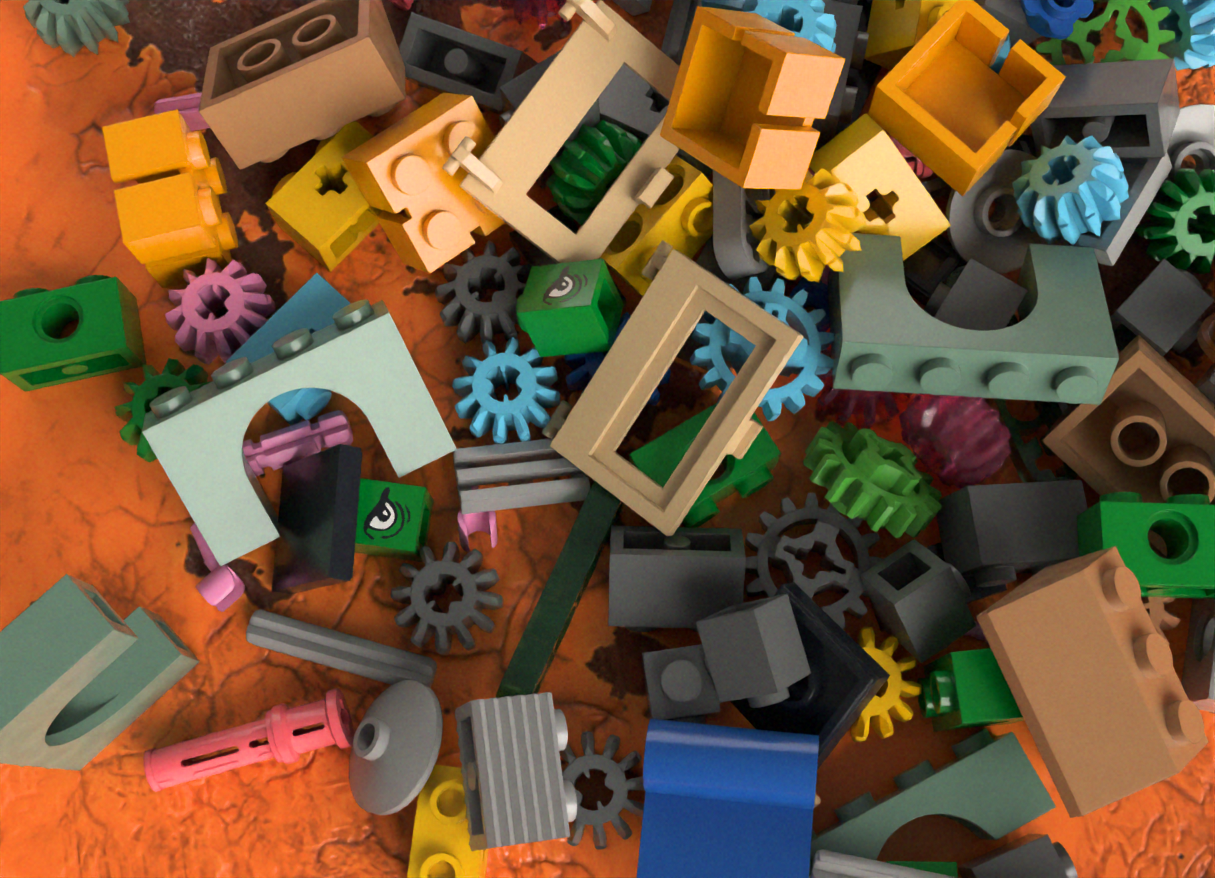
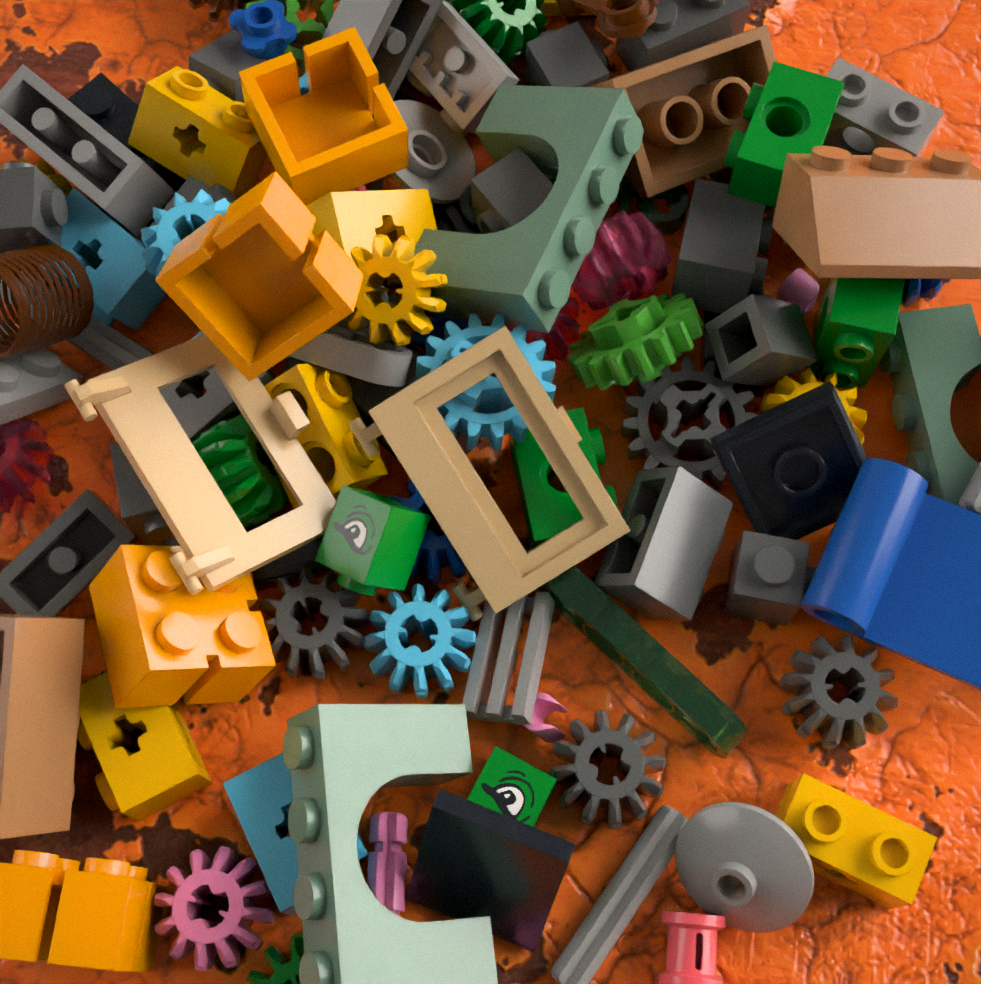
camera: 70 degrees left, 5 degrees down
light grey brick [455,692,577,851] -> none
dark grey brick [696,594,811,708] -> none
medium azure gear [1012,135,1129,246] -> none

